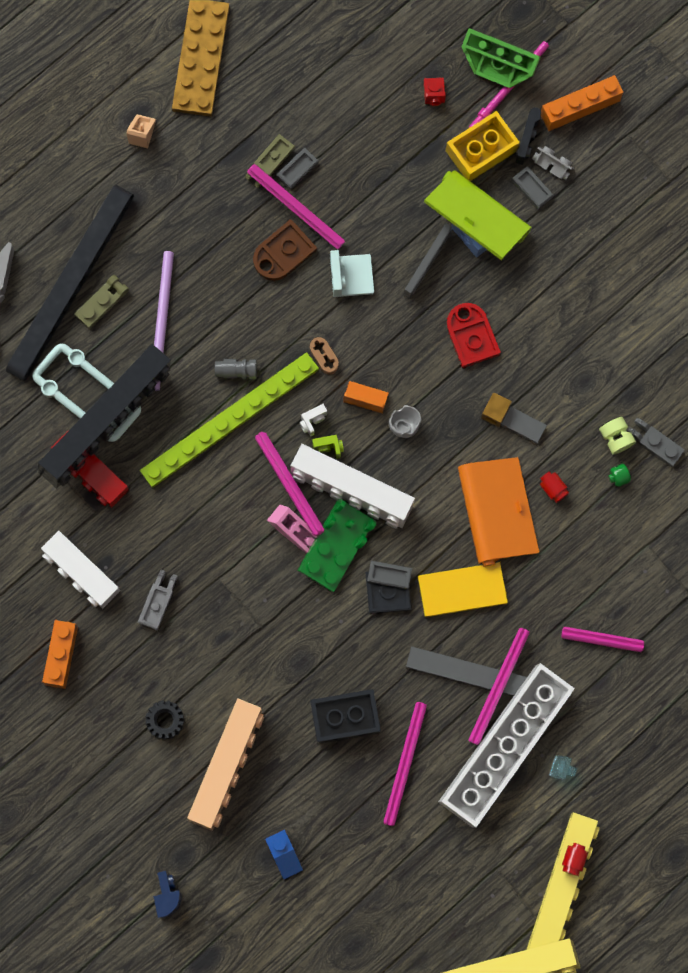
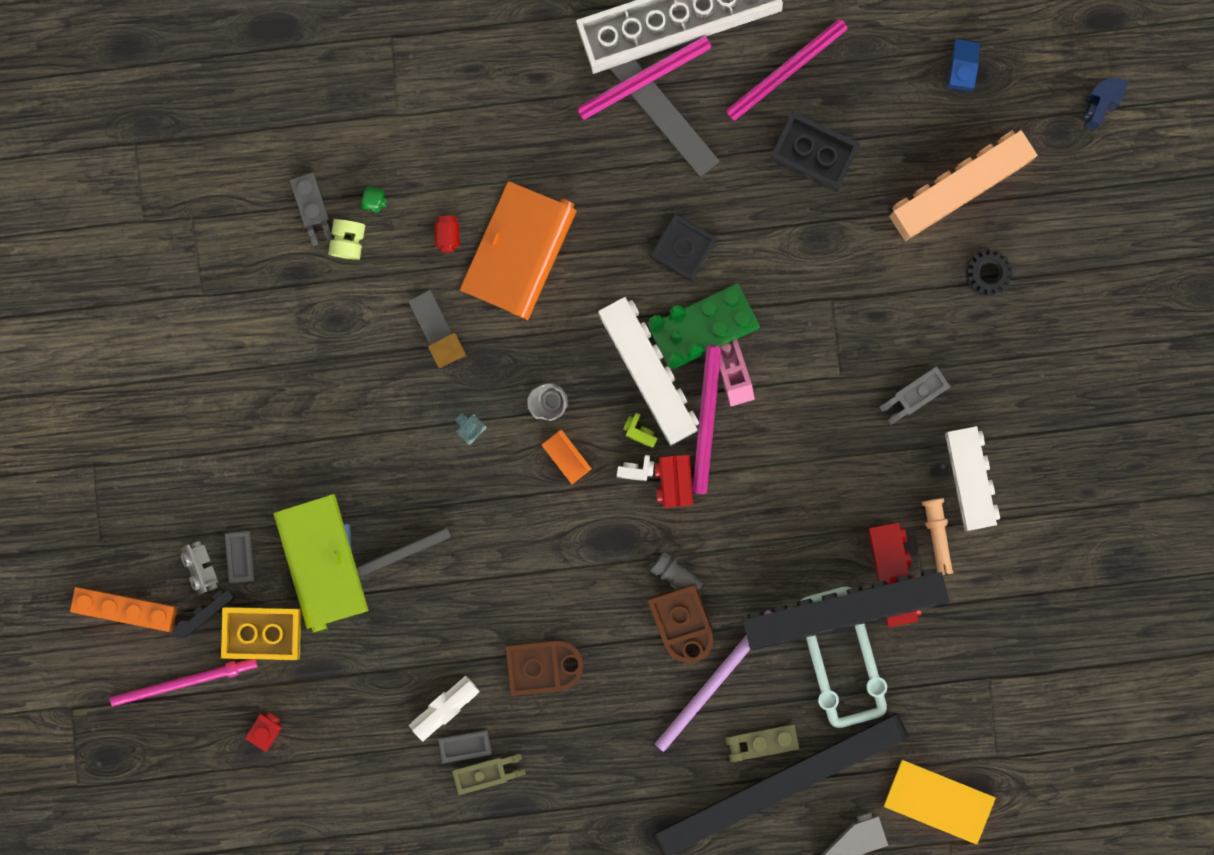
camera: 140 degrees left, 10 degrees up
orange brick [42,620,78,689] -> none
lime plate [140,352,319,488] -> none
dark pink axle [247,164,345,249] -> none
medium nougat beam [310,337,339,375] -> none
light aqua bracket [330,250,374,297] -> none
dark grey tile [367,561,412,590] -> none
yellow tile [418,562,508,617] -> none
red tile [447,303,501,368] -> none
bright green wedge [462,28,541,88] -> none
dark pink axle [561,627,644,652] -> none
none -> white piece [409,676,480,742]
none -> clear light blue tile [455,413,487,445]
none -> reddish brown tile [647,583,714,663]
none -> red brick [655,455,693,508]
none -> light nougat pin [922,498,953,575]

